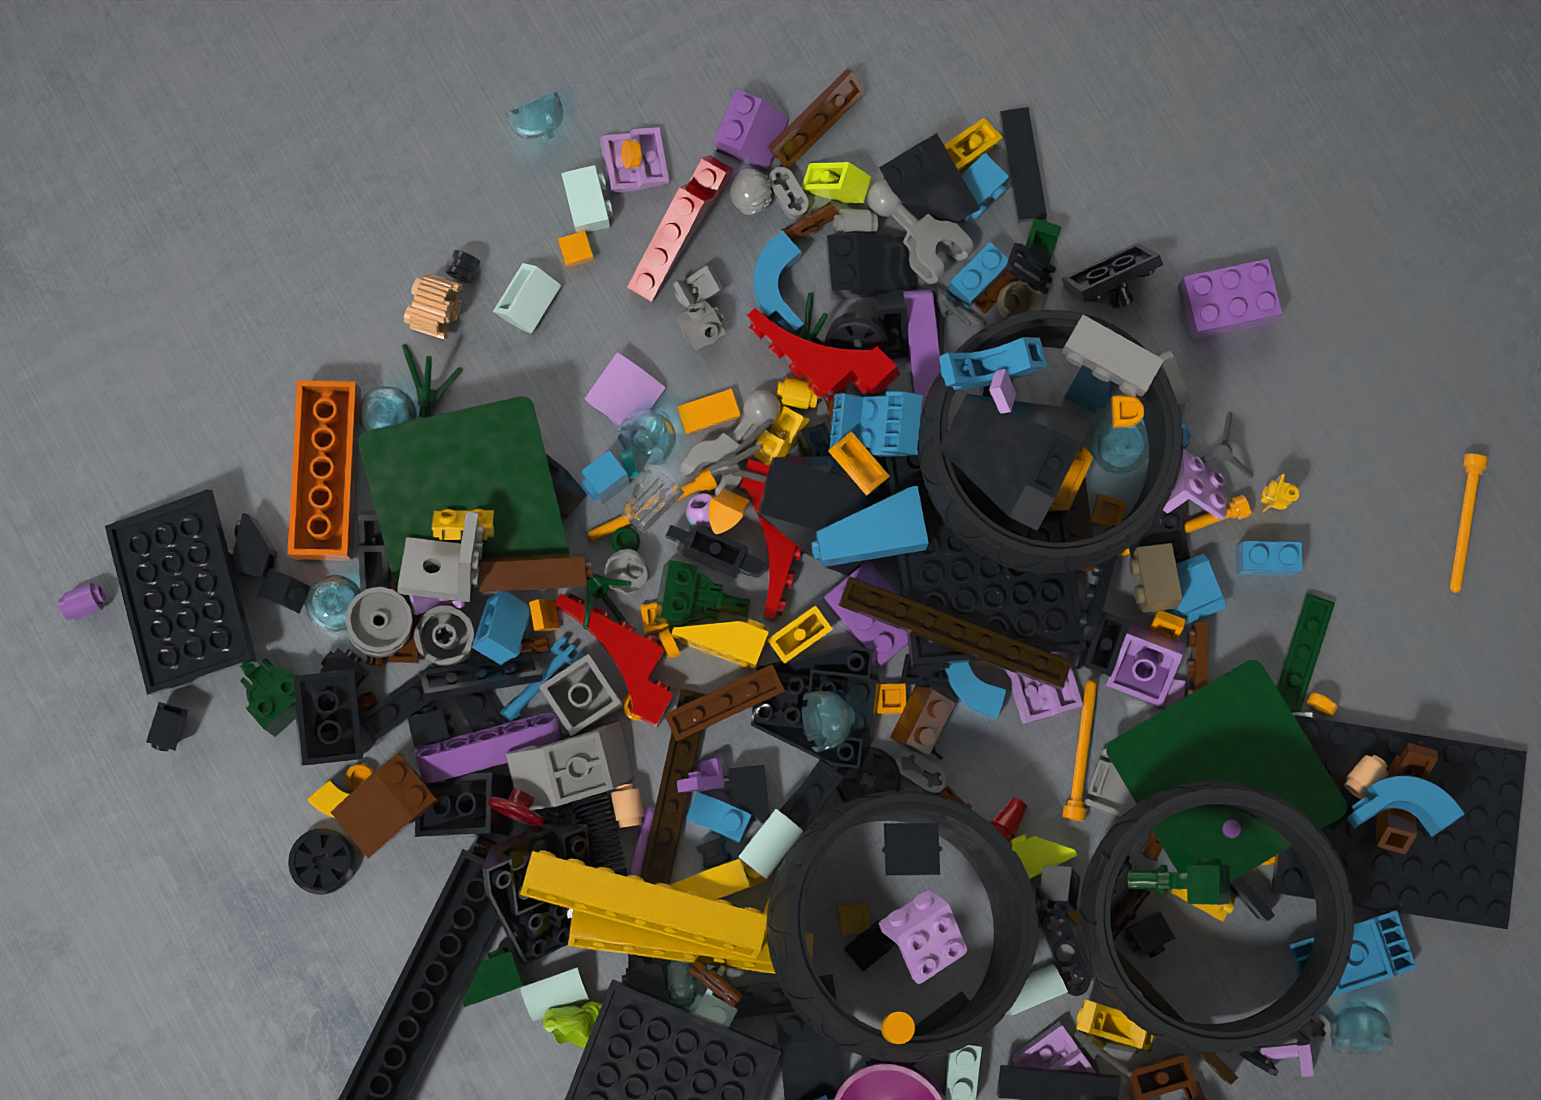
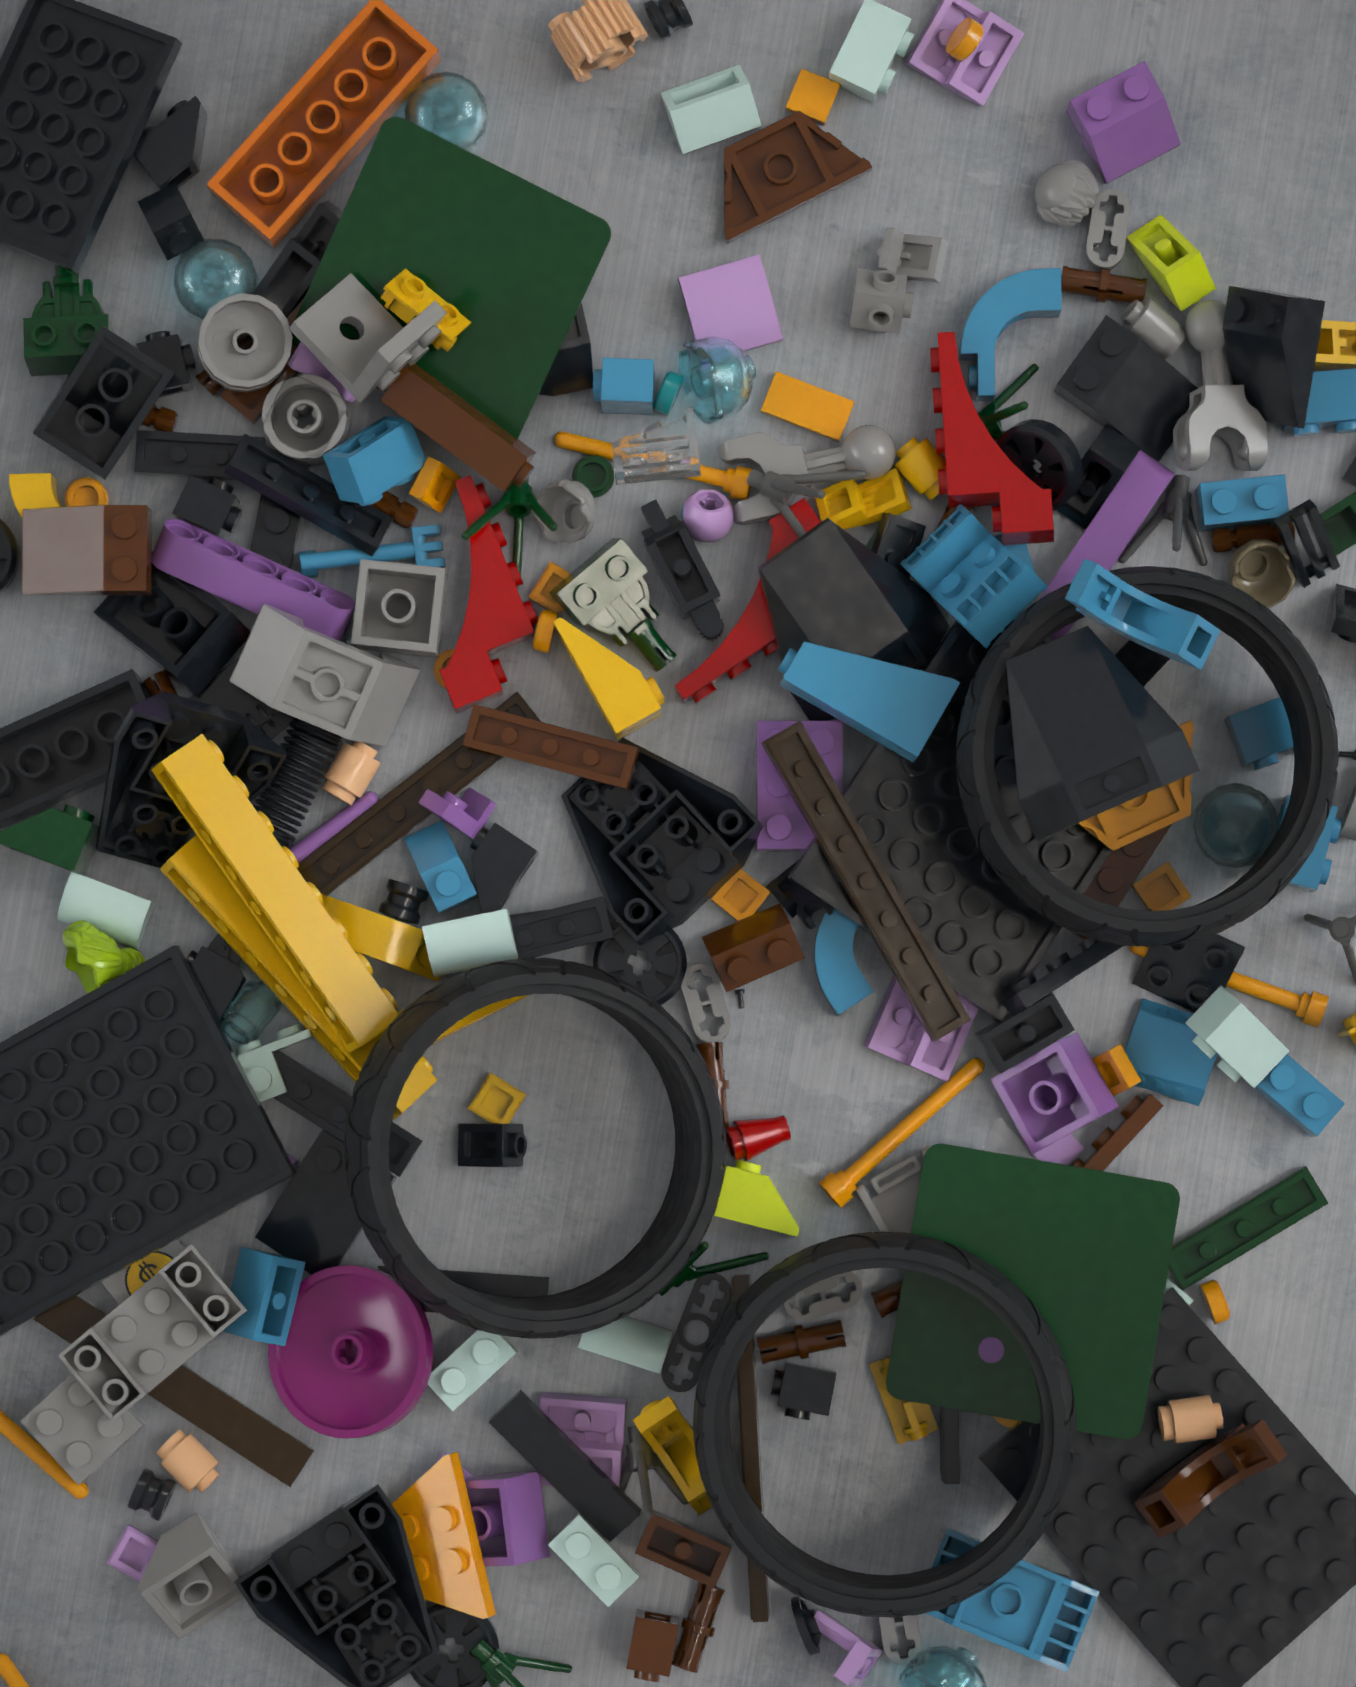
camera: 45 degrees right, 5 degrees up
dark green plant [402,344,462,418] -> none
dark red piece [487,789,544,827] -> none
arch [627,155,735,302] -> none
reddish brown axle [689,959,742,1007] -> none
light orange tile [709,488,750,534] -> none
reddish brown plate [767,69,866,169] -> none
yellow slope [767,604,833,664] -> none
clear light blue cylinder [802,691,855,752] -> none
light orange plate [828,431,890,496] -> none
lavender bracket [879,889,967,984] -> none
light orange tile [881,1011,915,1044] -> none
black piece [882,823,942,876] -> none
lavender tile [989,369,1016,414] -> none
black brick [1036,866,1080,915] -> none
light grey brick [1061,315,1164,397] -> none
light orange tile [1111,395,1144,428] -> none
dark green brick [1128,858,1230,905] -> none
dark tan brick [1129,543,1183,613] -> none
lavender bracket [1163,449,1227,520] -> none
dark azure arch [1347,776,1464,837] -> none
none -> reddish brown wing [724,111,872,244]
none -> light aqua brick [1185,986,1289,1088]

